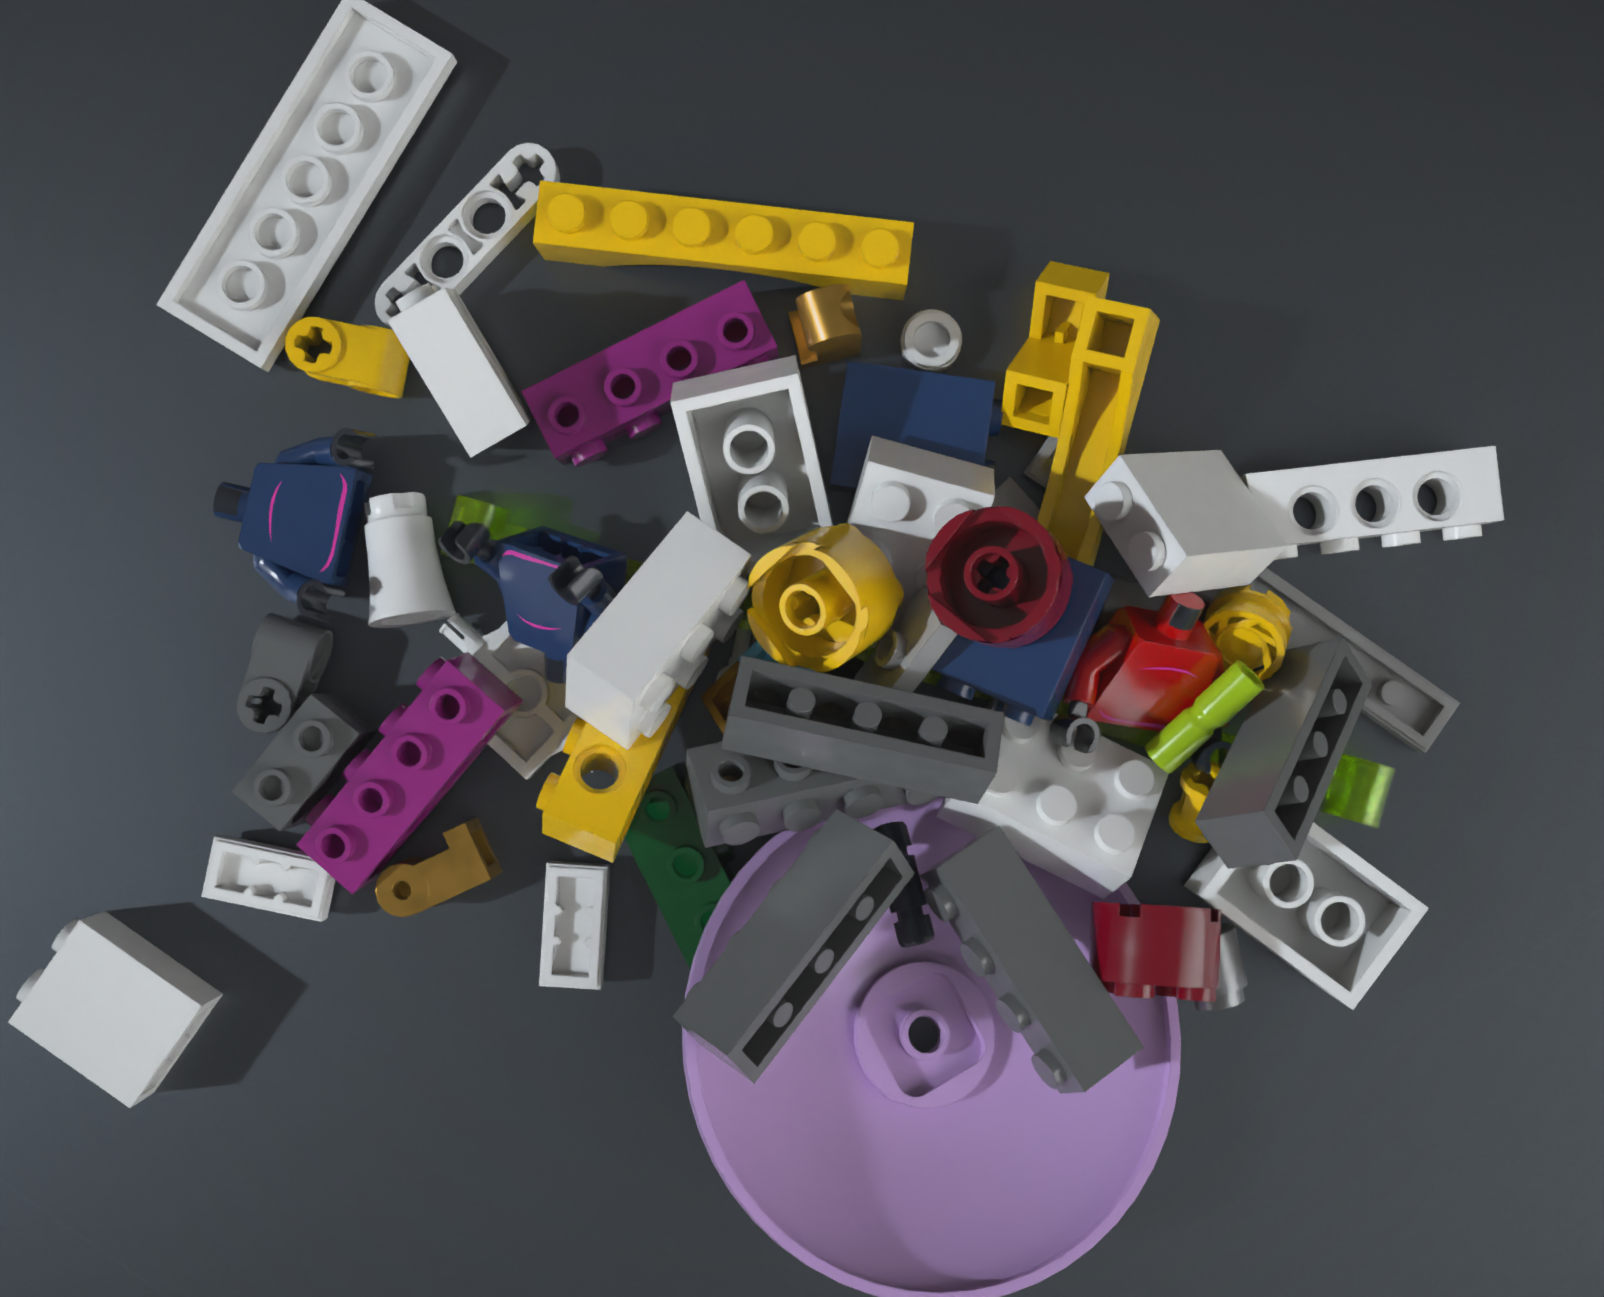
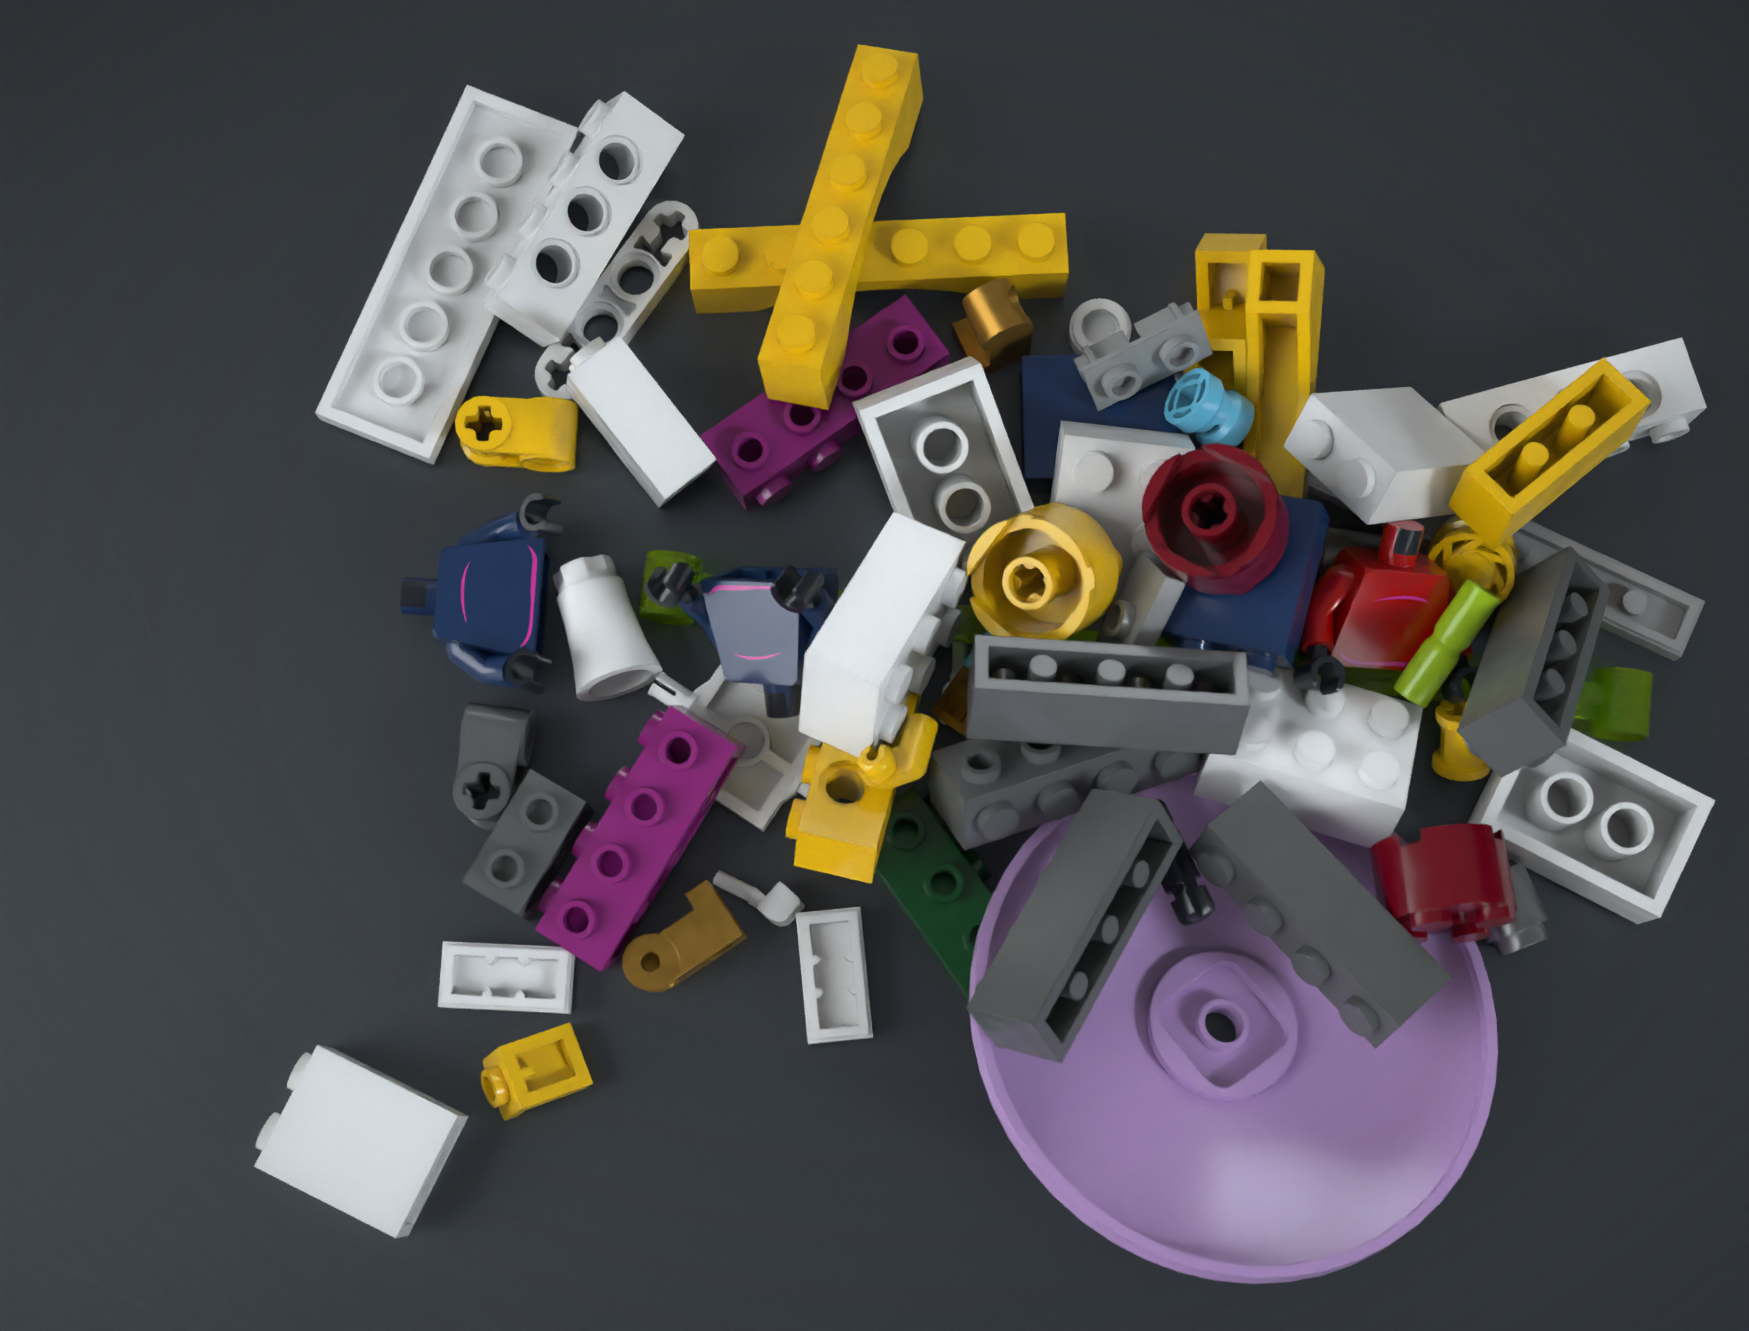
camera: 10 degrees left, 10 degrees down
none -> white brick [481,91,685,347]
none -> yellow bracket [481,1022,593,1121]
none -> white hand [713,870,805,927]
none -> yellow arch [757,44,923,410]
none -> yellow arm [858,713,938,791]
none -> light grey hinge [1073,302,1213,411]
none -> medium azure wheel [1164,368,1255,447]
none -> yellow brick [1448,357,1651,550]

